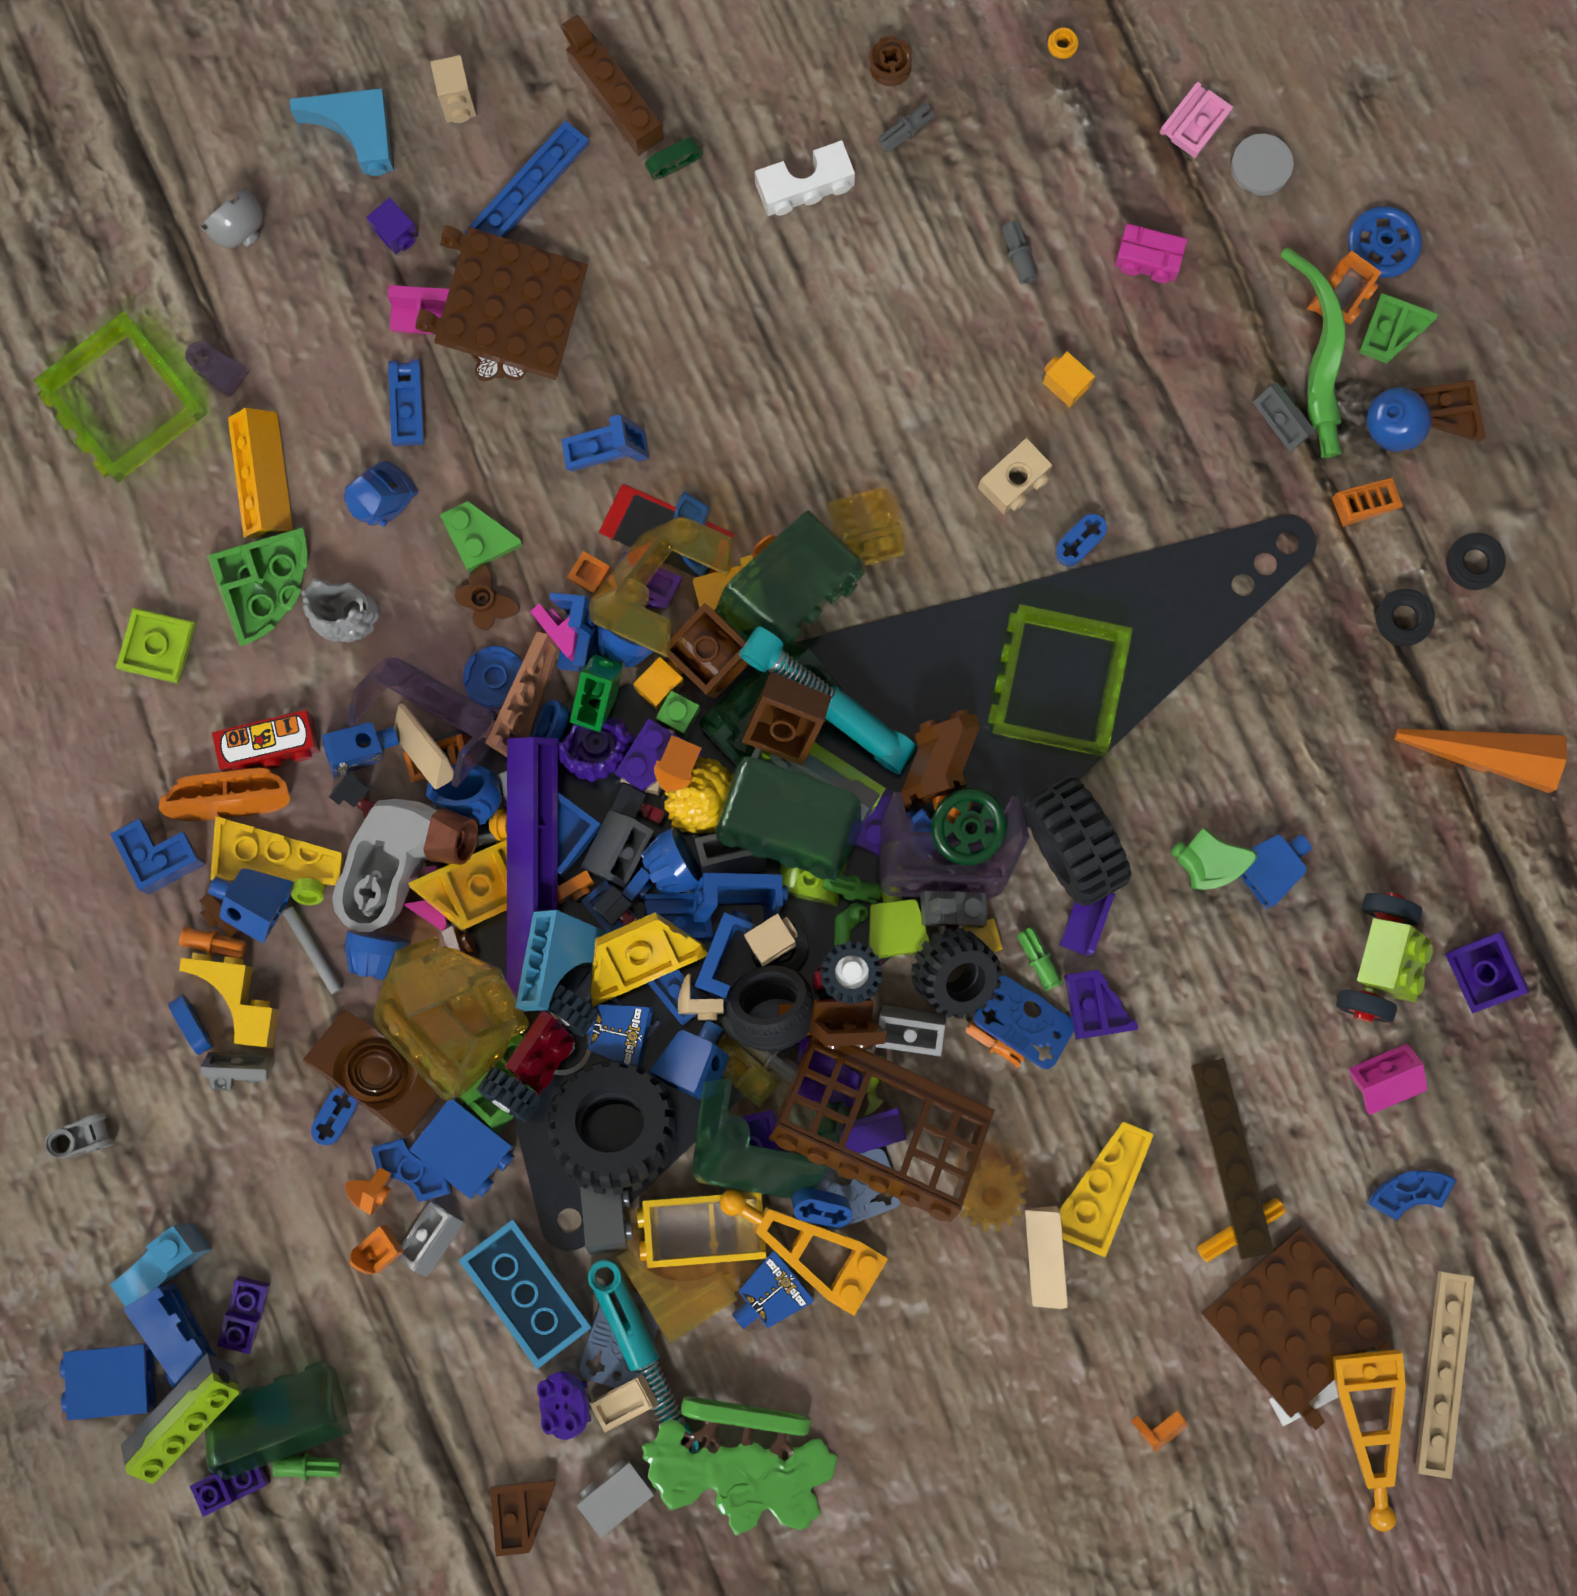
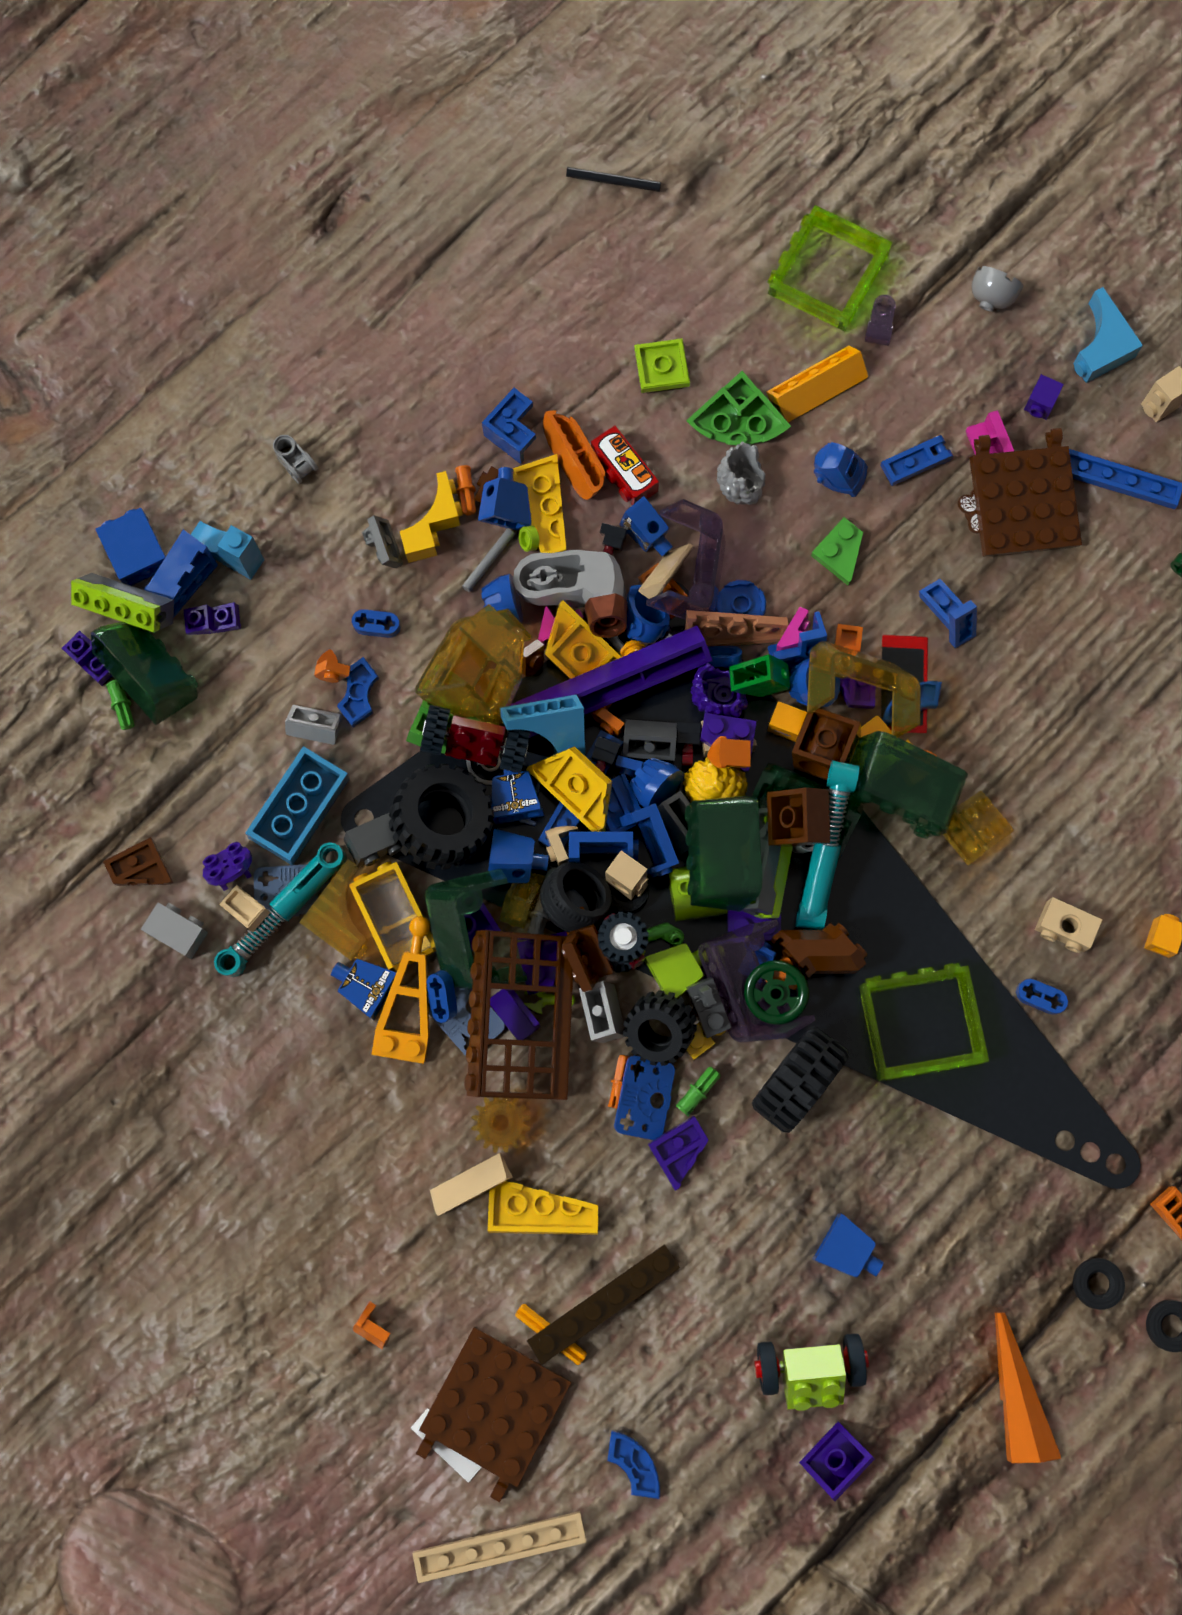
camera: 70 degrees right, 5 degrees down
blue beam [168,994,214,1055] -> none
reddish brown slope [303,1009,447,1139] -> none
orange plate [350,1225,404,1274] -> none
blue panel [409,1097,515,1199] -> none
reddish brown animal [454,564,520,630] -> none
blue panel [558,793,601,879] -> none
bright green plant [642,1396,837,1536] -> none
bright green brick [655,691,701,740] -> none
bright green axle [822,873,882,904] -> none
dark purple panel [1059,893,1115,957] -> none
bright green arm [1171,827,1258,890] -> none
light orange plate [1333,1349,1406,1532] -> none
dark pink panel [1349,1043,1428,1115] -> none

